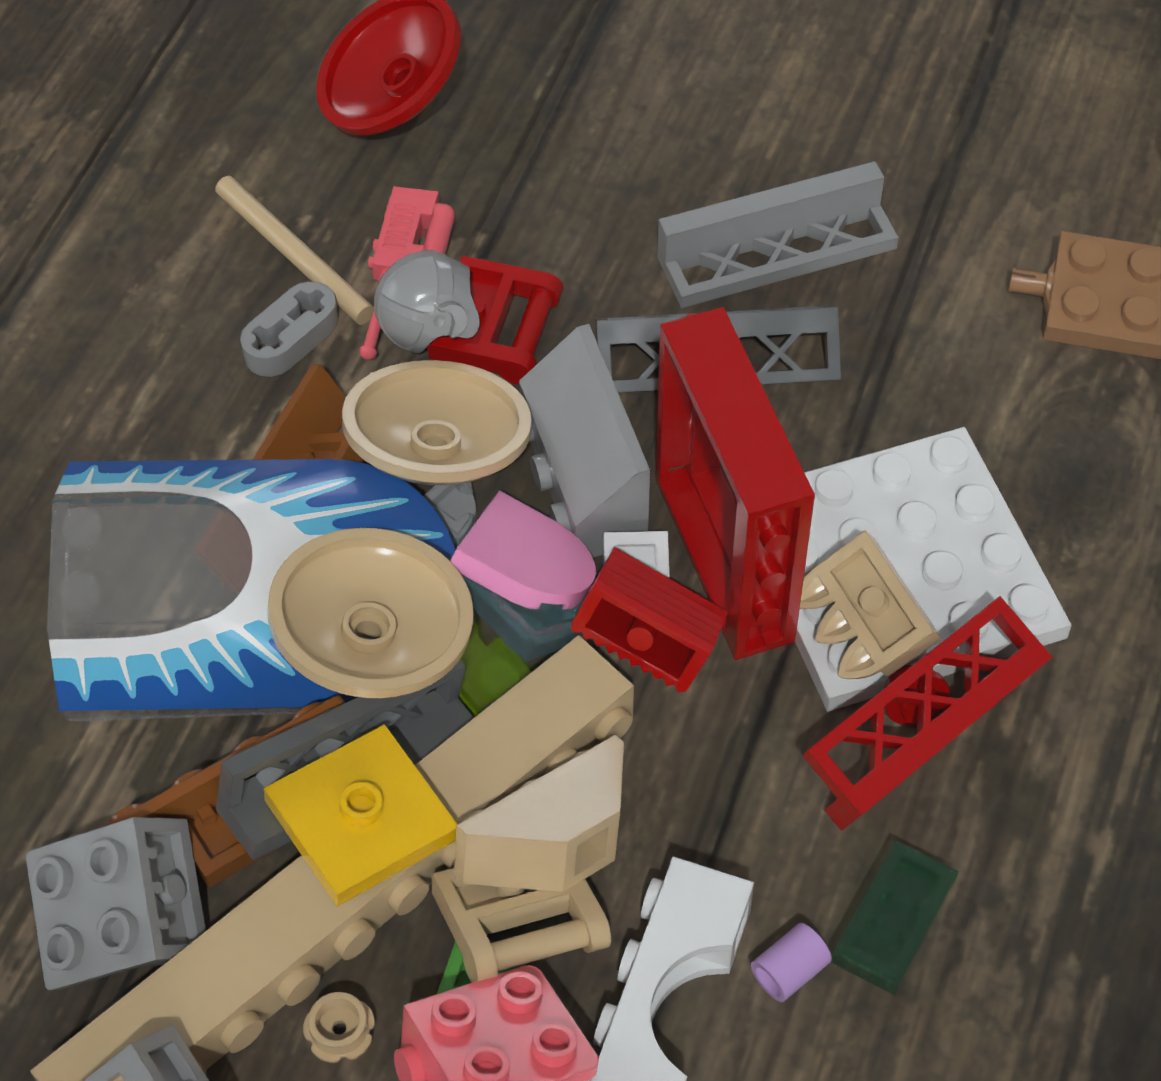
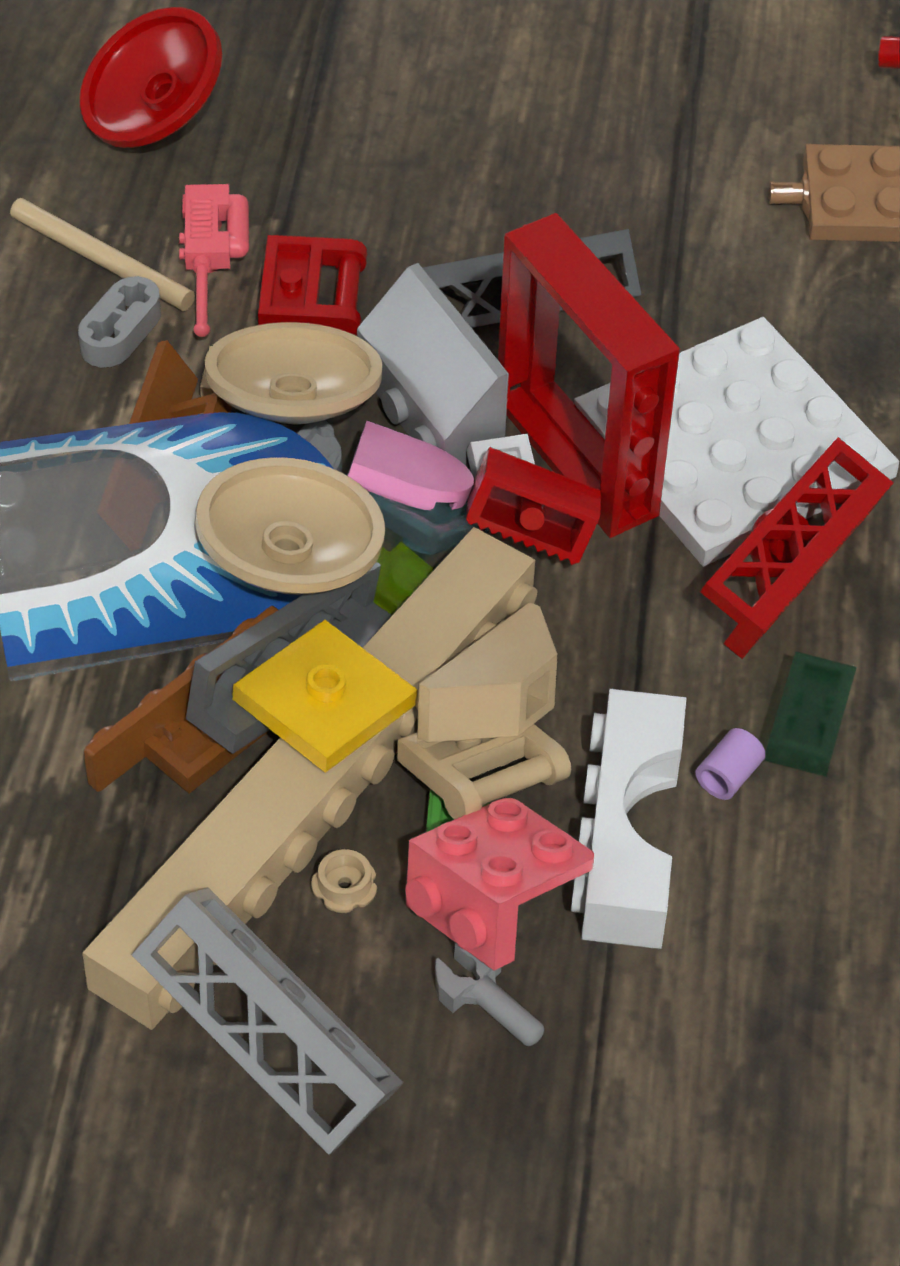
camera: 15 degrees left, 5 degrees down
light grey bracket [26,817,206,990] -> none
light grey cap [374,249,479,354] -> none
light grey fence [657,161,899,308] -> none
tan plate [800,530,942,679] -> none

